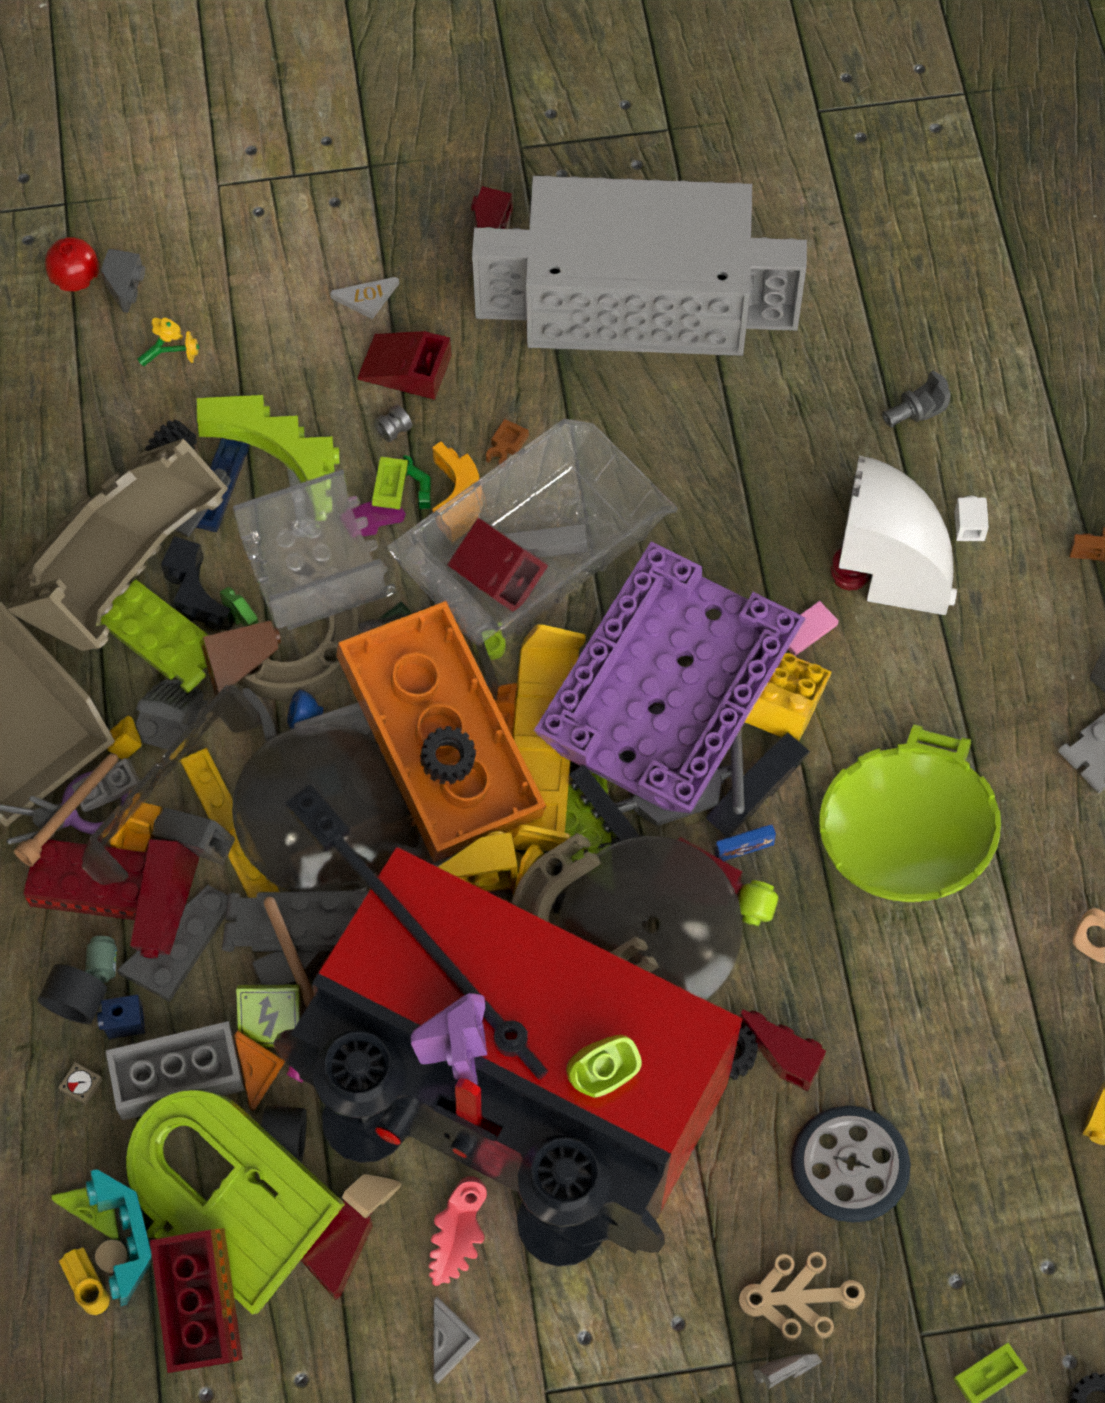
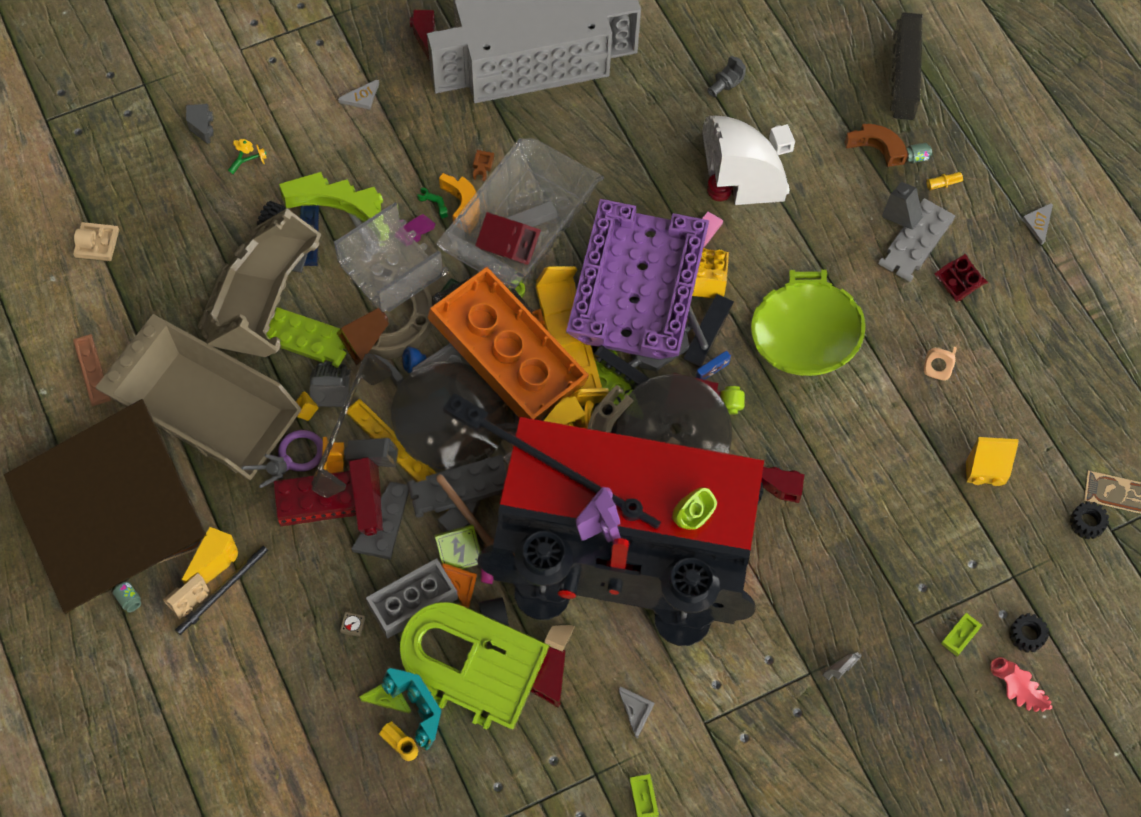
camera: 20 degrees left, 0 degrees up
medium nougat piece [14,753,118,866] -> none
black piece [38,964,107,1024] -> none
red cylinder [45,237,100,291] -> none
light grey slope [72,758,142,812] -> none
sand green brick [85,936,117,983] -> none
tan tile [95,1240,129,1274] -> none
dark blue brick [97,995,146,1039] -> none
dark red brick [150,1228,243,1373] -> none
black arch [161,536,234,631] -> none
bright green tile [220,587,258,627] -> none
dark red slope [357,331,452,400] -> none
lime plate [372,457,408,509] -> none
flat silver wheel [374,405,412,443] -> none
black tyre [420,726,476,784] -> none
coral plant [429,1176,487,1286] -> none
tan plant [739,1252,865,1341] -> none
wedge [791,1105,911,1223] -> none

